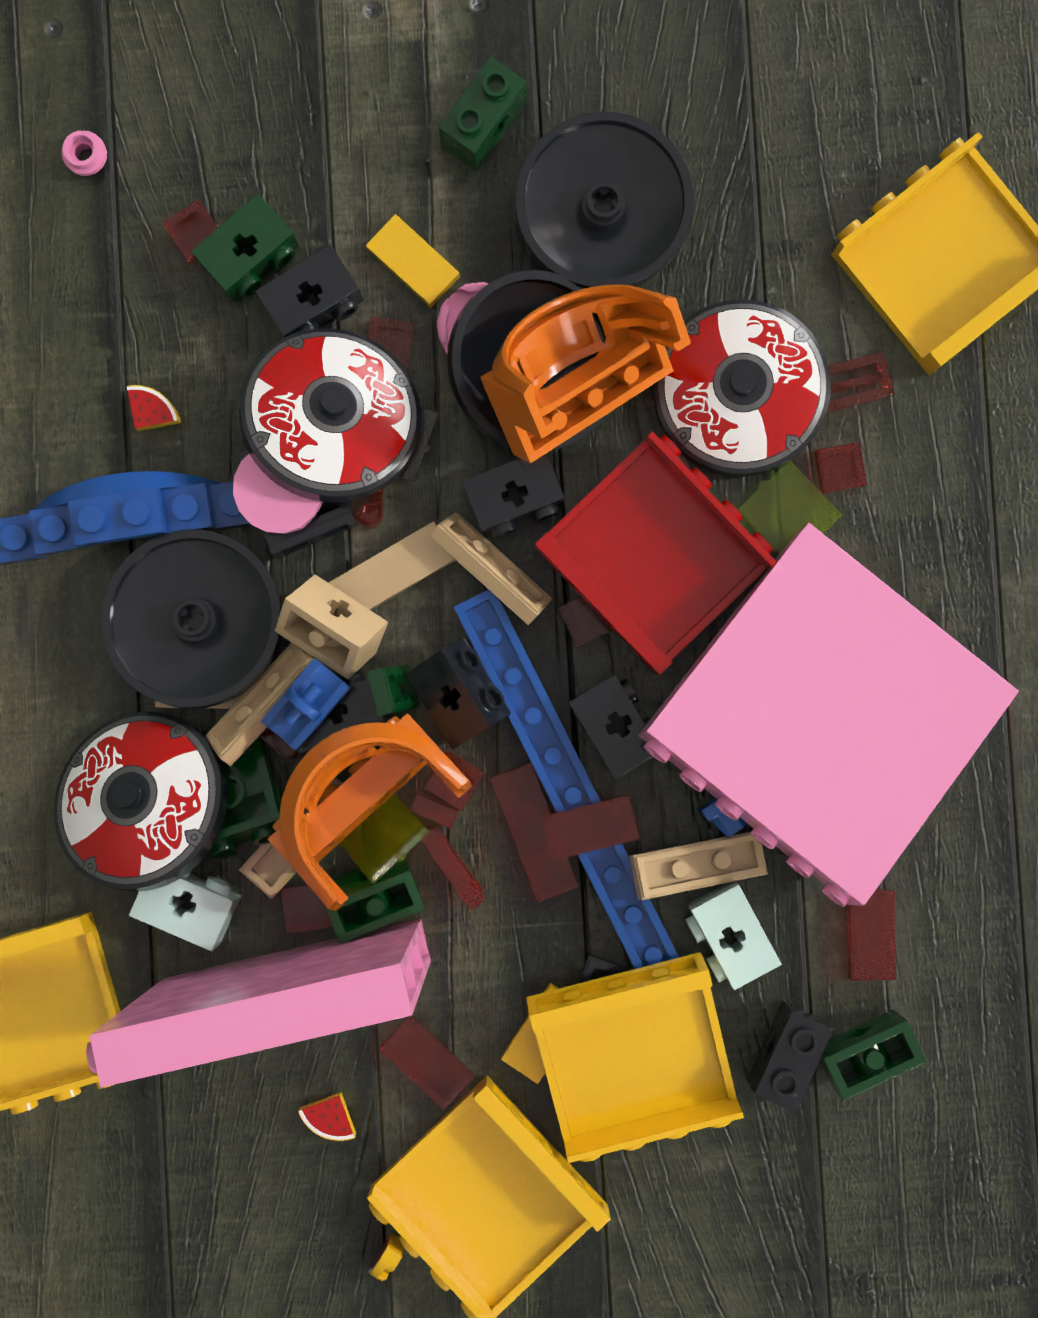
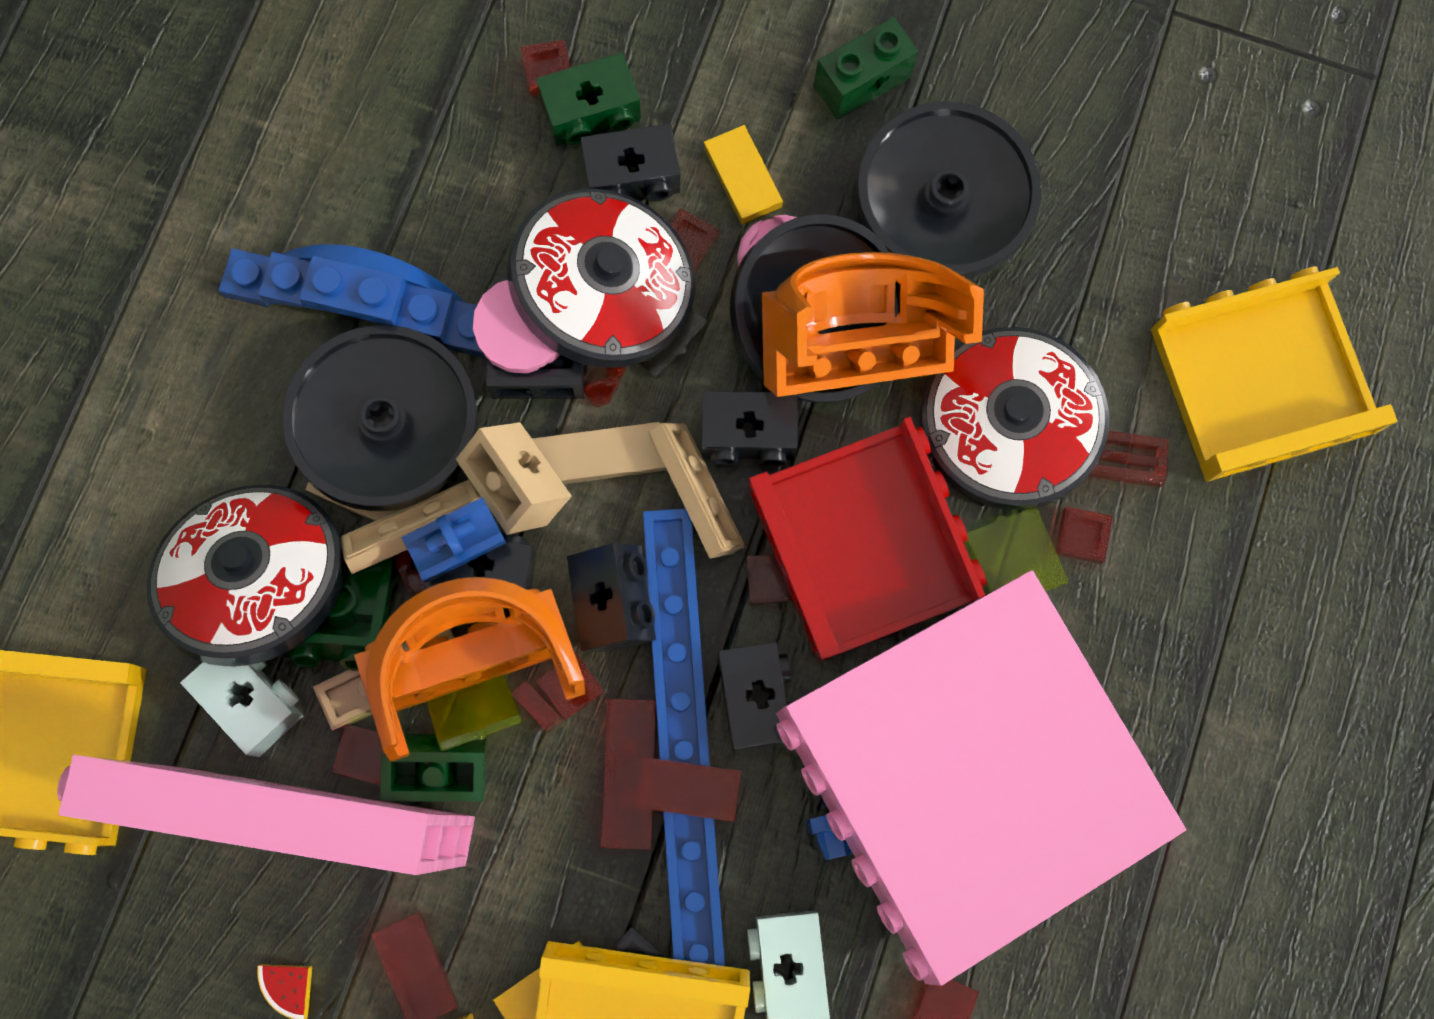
camera: 15 degrees right, 10 degrees down
red tile [127,385,181,432] -> none
dark green plate [367,665,420,716] -> none
clear red tile [419,825,486,911] -> none
tan tile [629,831,768,900] -> none

